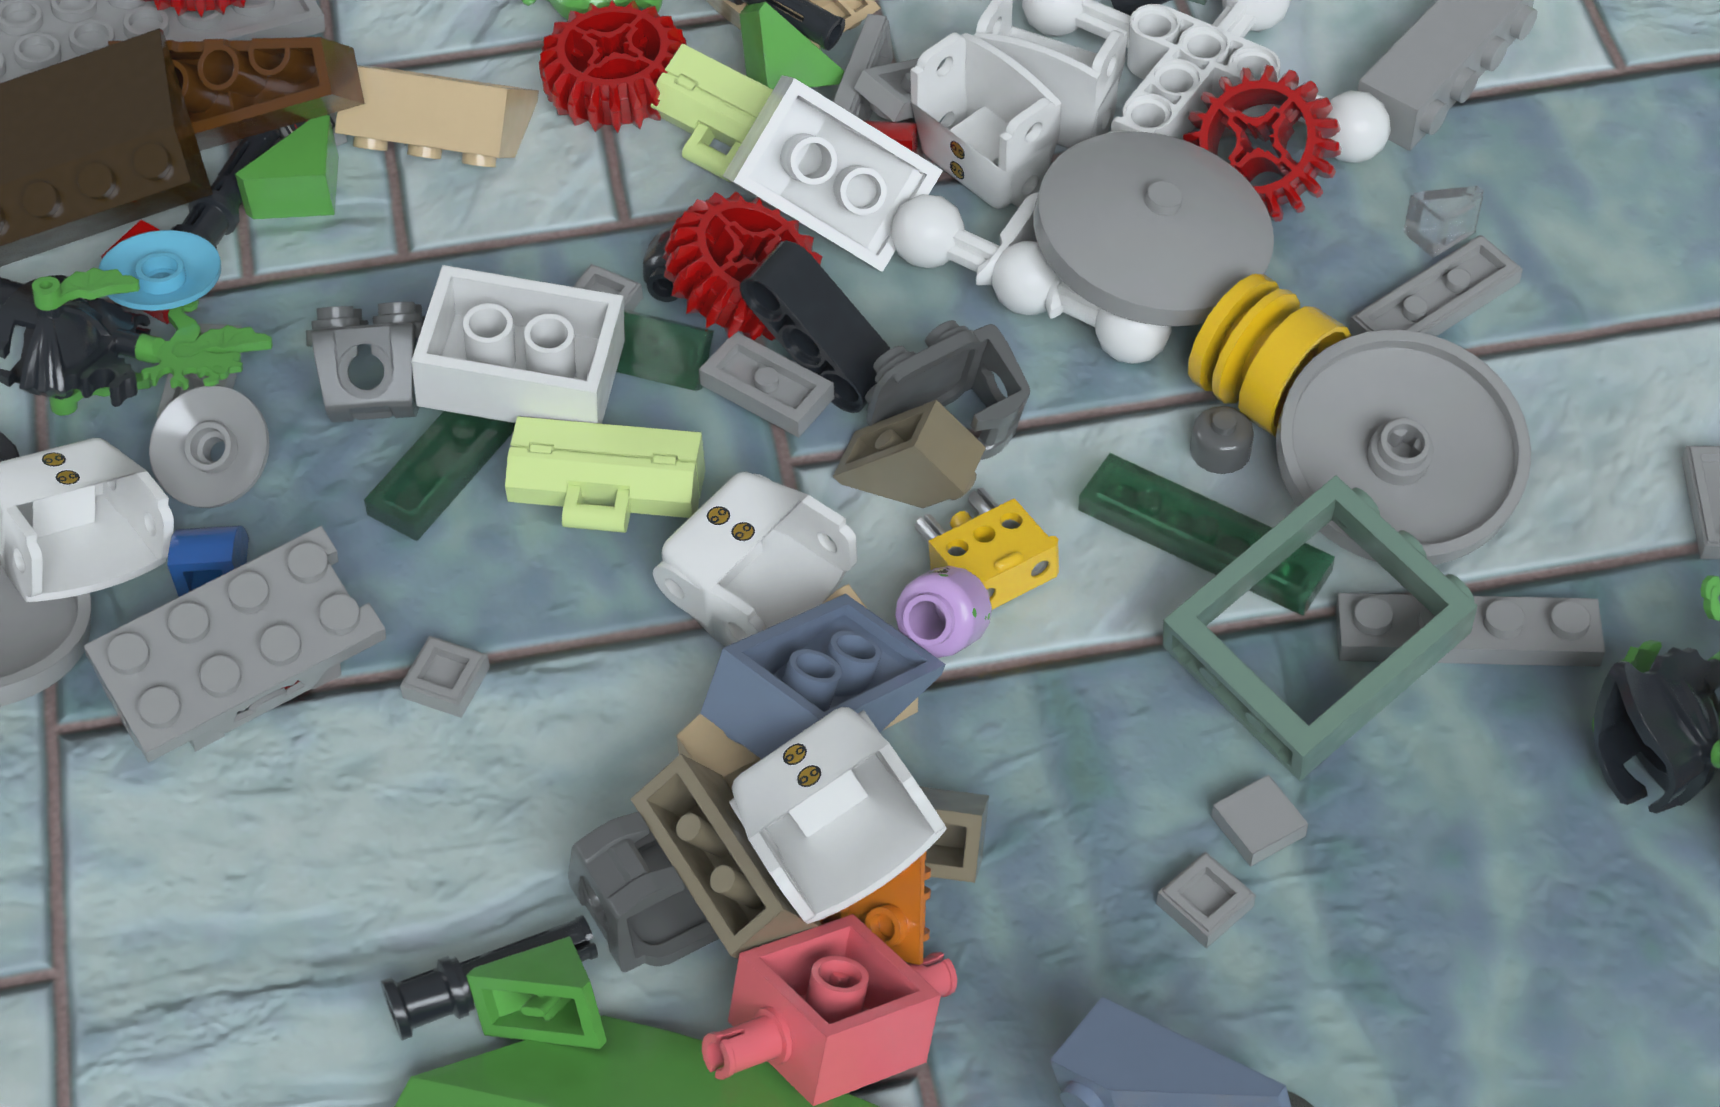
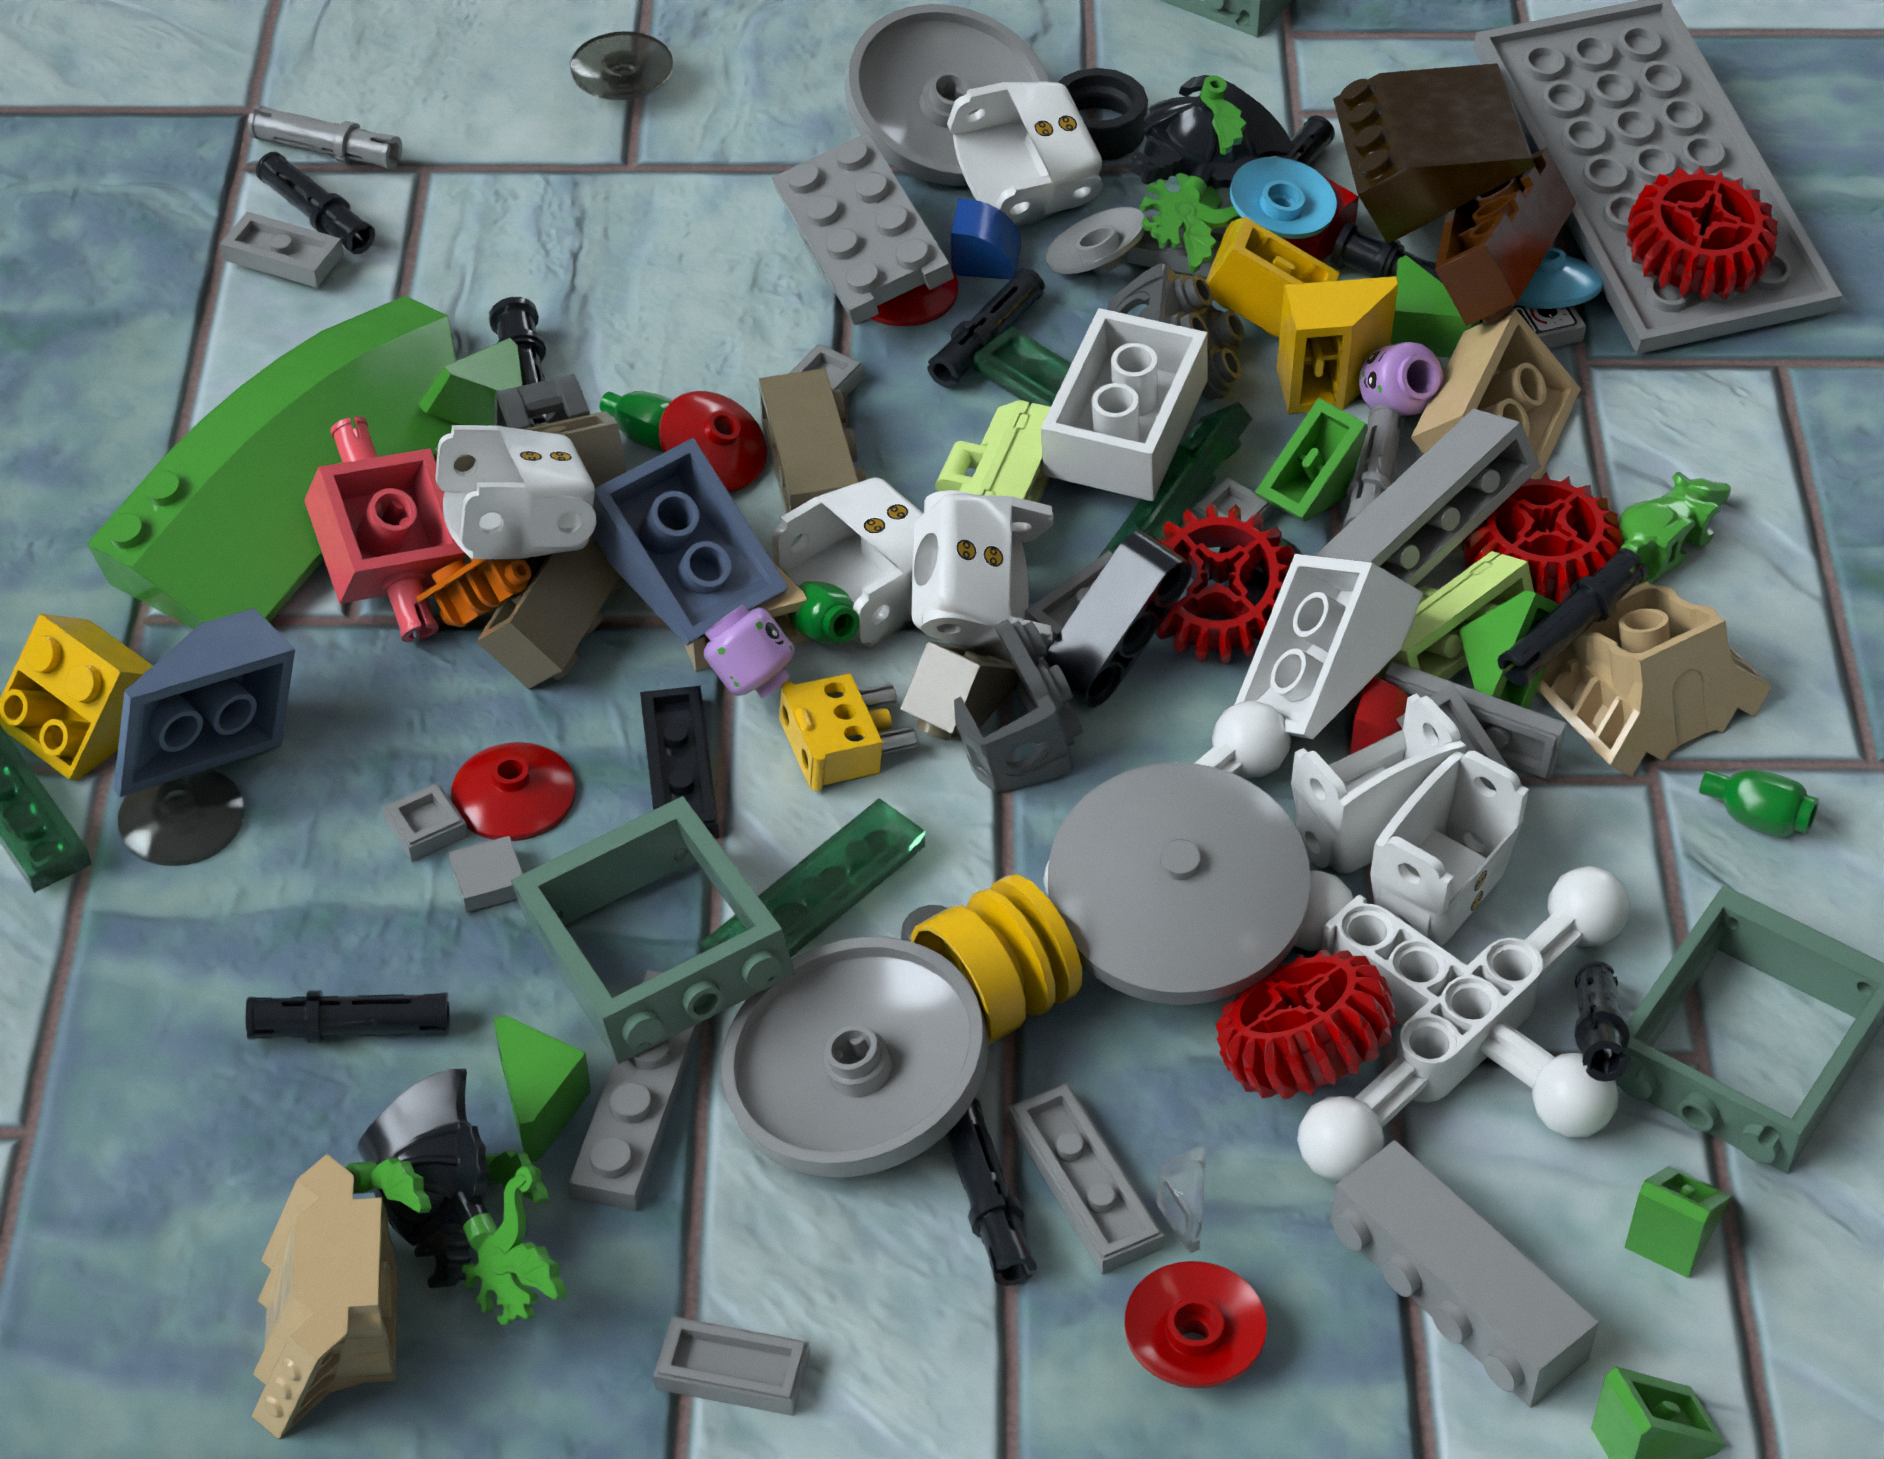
camera: 100 degrees right, 5 degrees down
none -> black pin [245,990,450,1043]
none -> red dish [451,742,576,841]
none -> bright green slope [493,1015,591,1162]
none -> green plant [599,391,673,451]
none -> black tile [640,685,720,839]
none -> red dish [658,391,767,492]
none -> dark tan brick [759,368,867,535]
none -> green plant [788,581,860,645]
none -> white piece [911,490,1054,662]
none -> black pin [927,268,1045,388]
none -> black pin [946,1097,1037,1286]
none -> red dish [1124,1261,1267,1389]
none -> yellow slope [1206,217,1340,338]
none -> bright green slope [1255,398,1368,522]
none -> yellow slope [1276,276,1398,414]
none -> light grey brick [1315,408,1541,587]
none -> light grey pin [1343,404,1405,529]
none -> lavender head [1359,342,1444,416]

